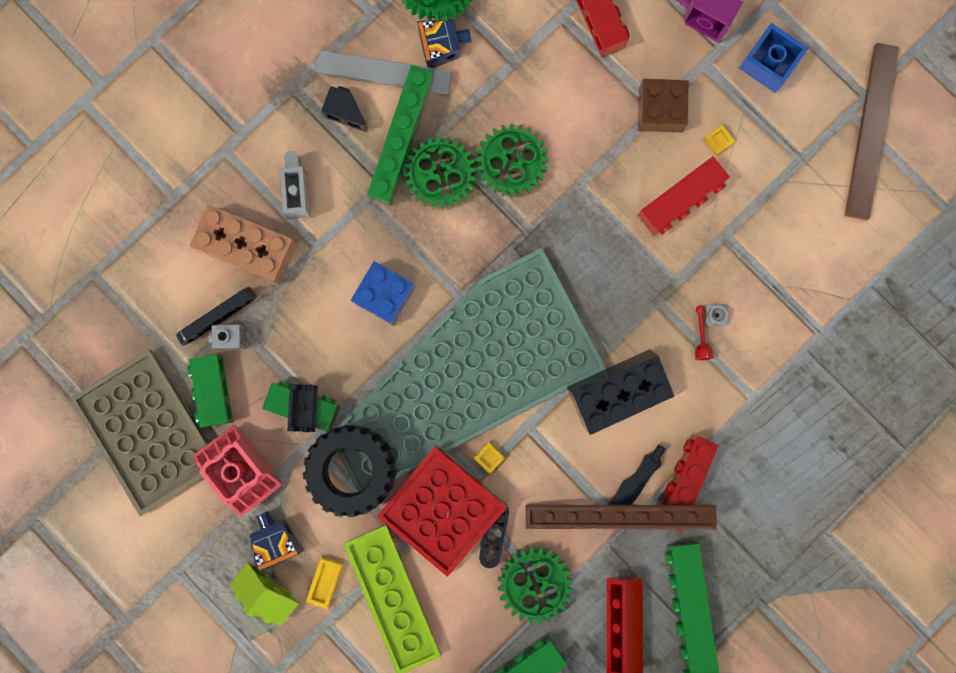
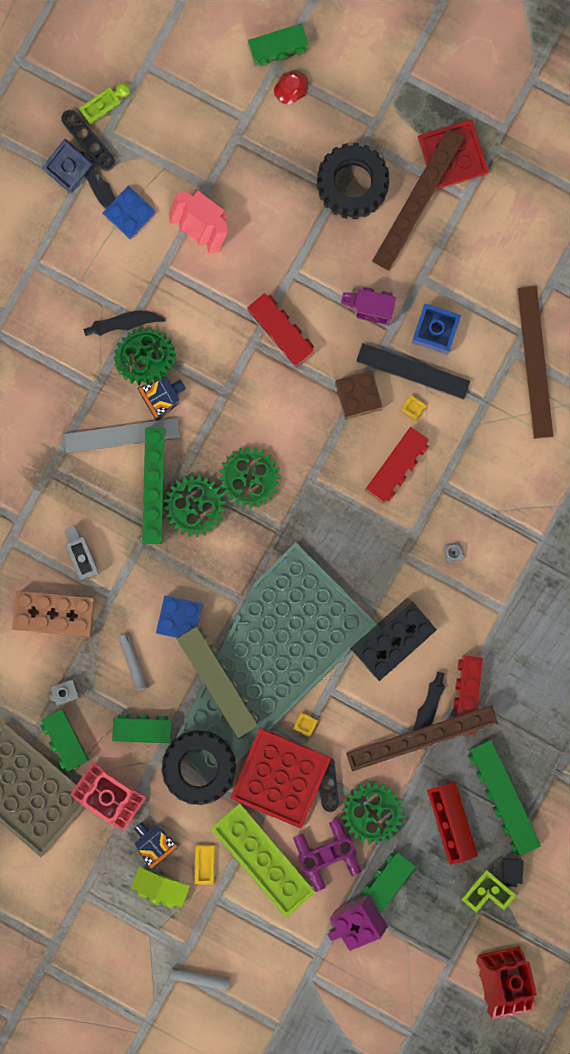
camera: 20 degrees left, 0 degrees up
black beam [176,287,257,346] -> none
black hinge [287,384,318,432] -> none
black slope [321,86,368,132] -> none
red hinge [695,305,714,360] -> none
none -> light grey pin [117,633,149,692]
none -> olive brick [176,626,259,738]
none -> magenta piece [293,818,362,892]
none -> black tile [356,343,470,400]

